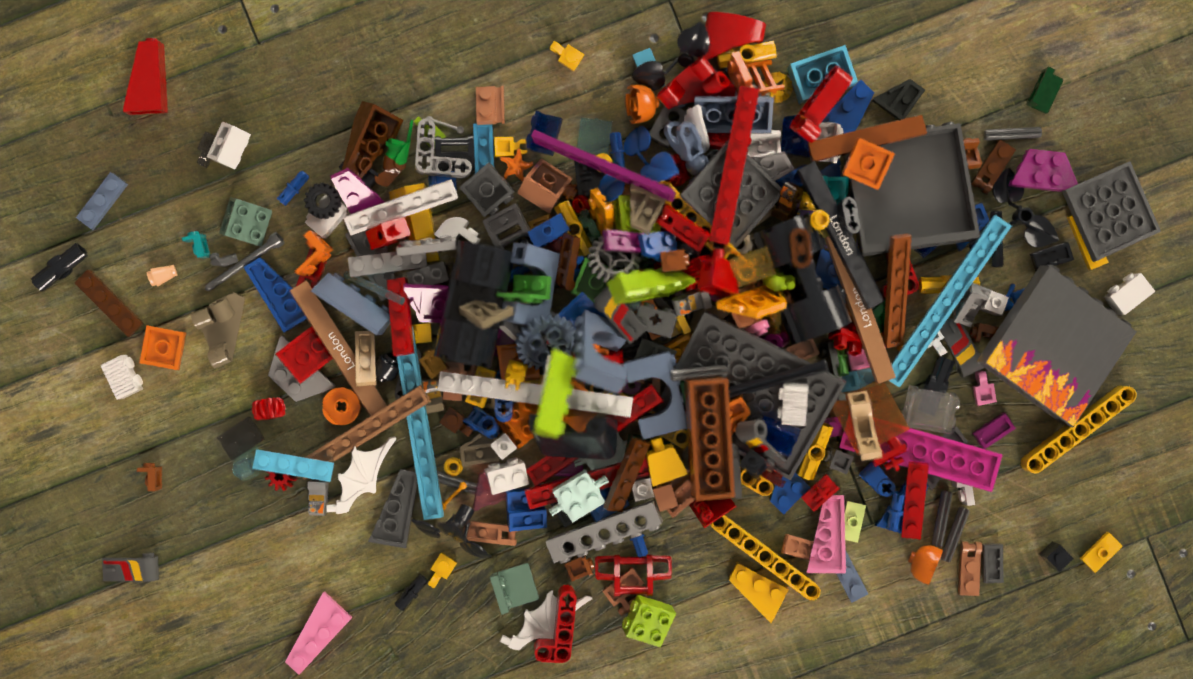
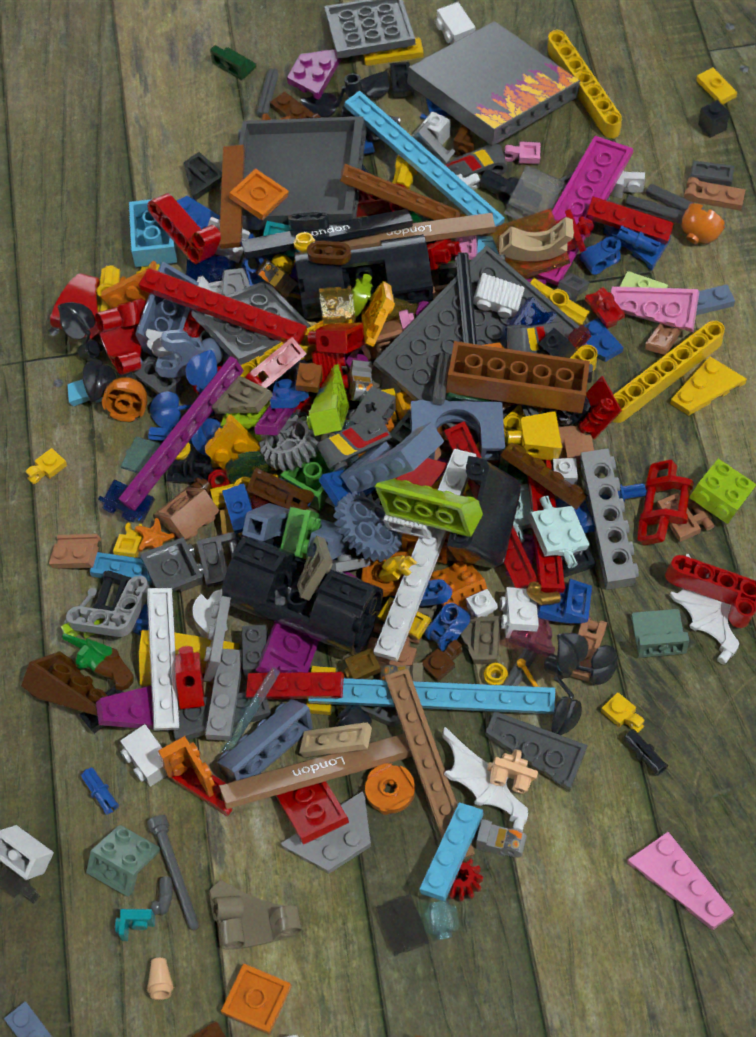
camera: 75 degrees left, 30 degrees down
blue wing [244,257,307,333] -> none
red gear [252,397,286,420] -> none
black tyre [304,183,342,219] -> none
dark orange bracket [564,555,595,582] -> none
nougat plate [667,478,695,518] -> none
magenta tile [972,412,1016,449] -> none
none -> light nougat hips [487,749,538,794]
none -> pearl gold arm [526,582,561,605]

